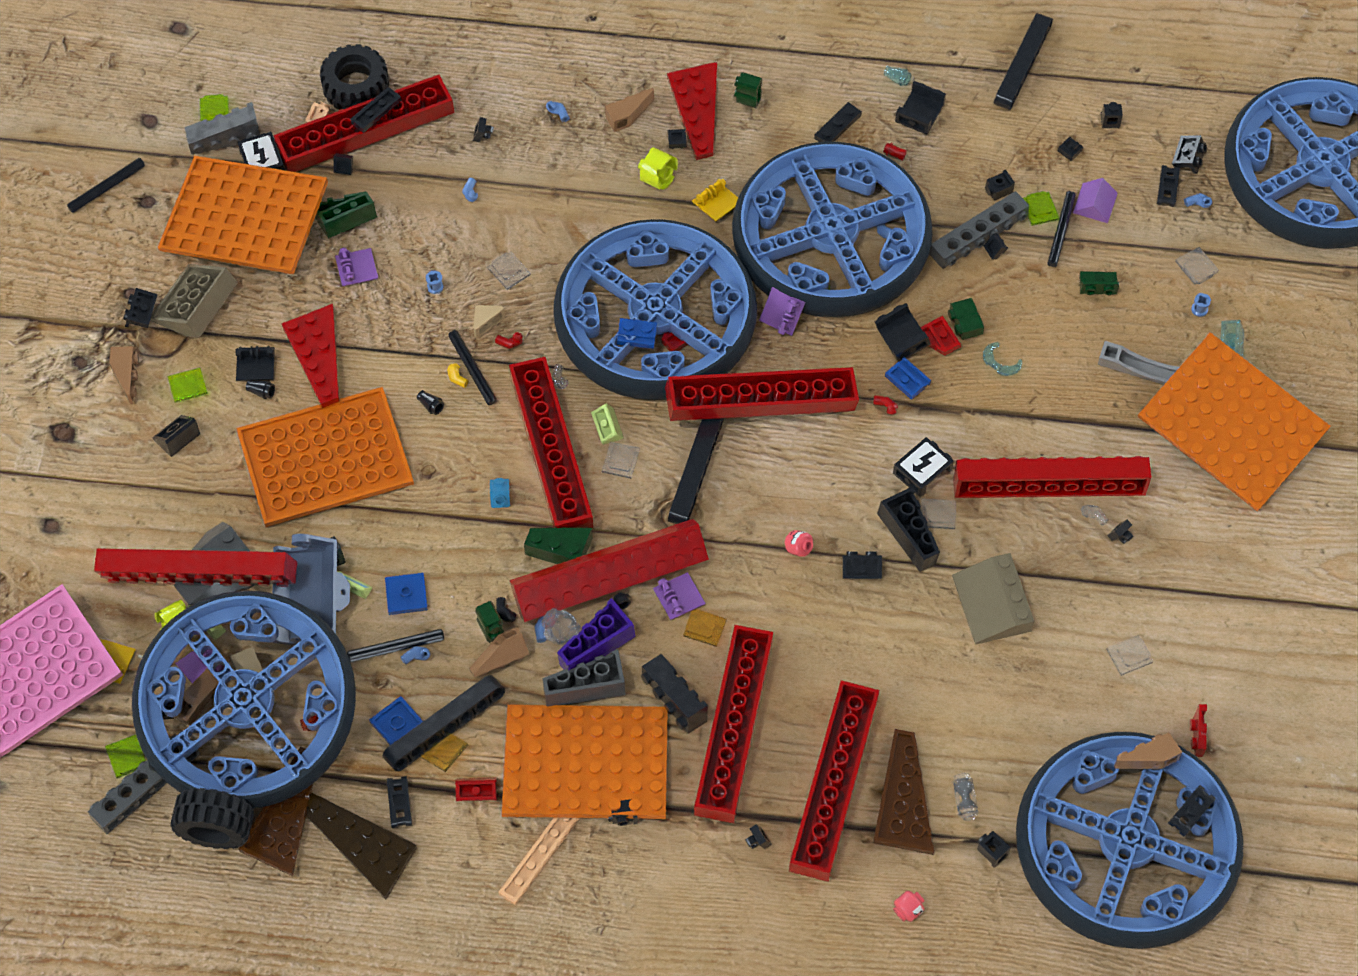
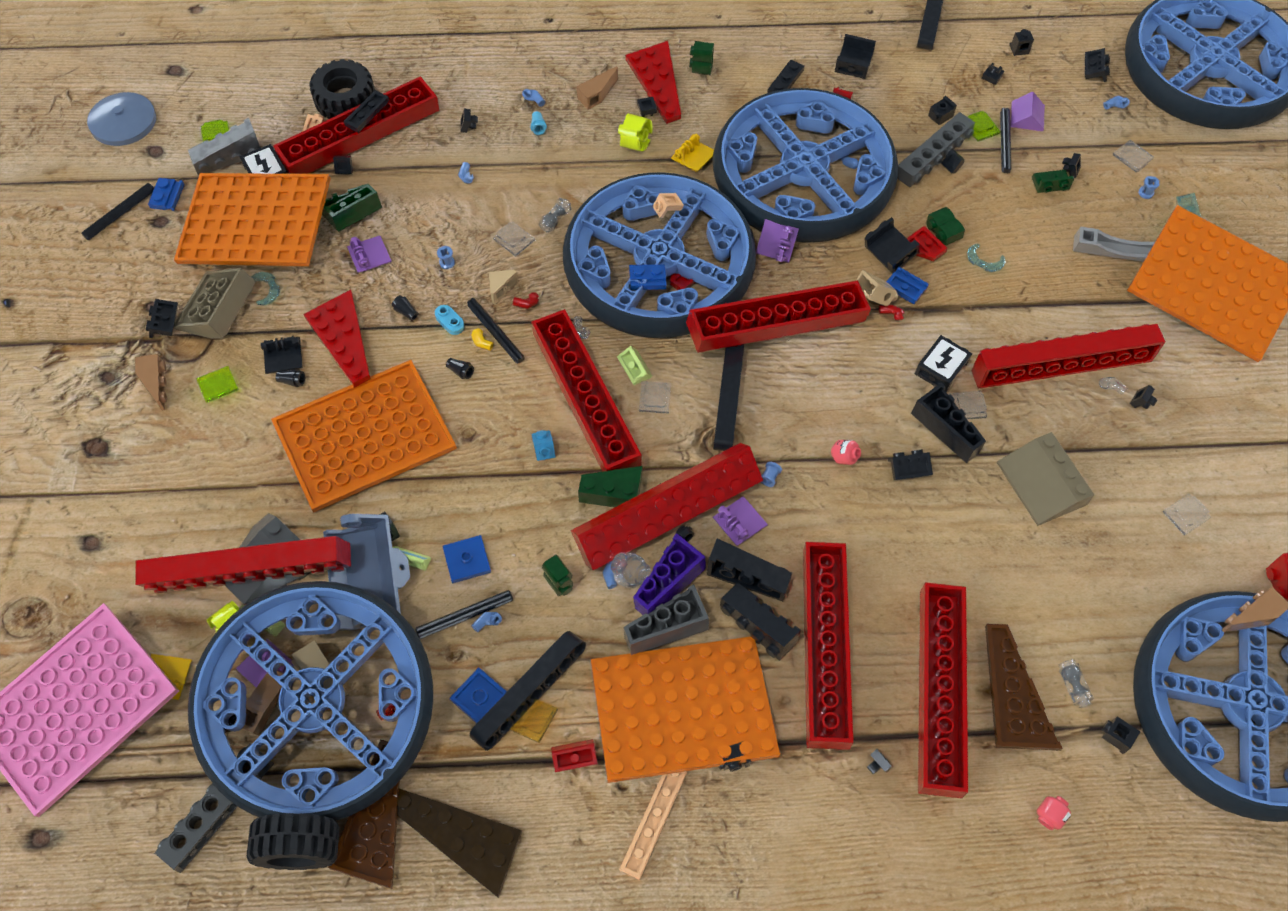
camera: 10 degrees left, 0 degrees up
clear neon green piece [105,734,145,778] -> none
black slope [152,415,200,457] -> none
black plate [387,776,412,828] -> none
medium nougat slope [469,627,529,677] -> none
black arm [496,597,516,622] -> none
clear yellow piece [683,609,727,647] -> none
clear light blue cone [884,66,911,86] -> none
black plate [1156,165,1180,207] -> none
none -> sand blue dish [87,92,156,146]
none -> blue plate [148,178,184,211]
none -> clear light blue piece [251,272,280,305]
none -> black cone [392,295,419,321]
none -> medium azure plate [435,305,464,335]
none -> medium azure cone [530,111,547,135]
none -> clear piece [539,198,572,232]
none -> light nougat bracket [653,193,684,218]
none -> black wedge [707,538,792,602]
none -> medium blue bush [760,462,782,487]
none -> tan torso [856,270,898,306]
none -> black tile [1062,153,1081,178]

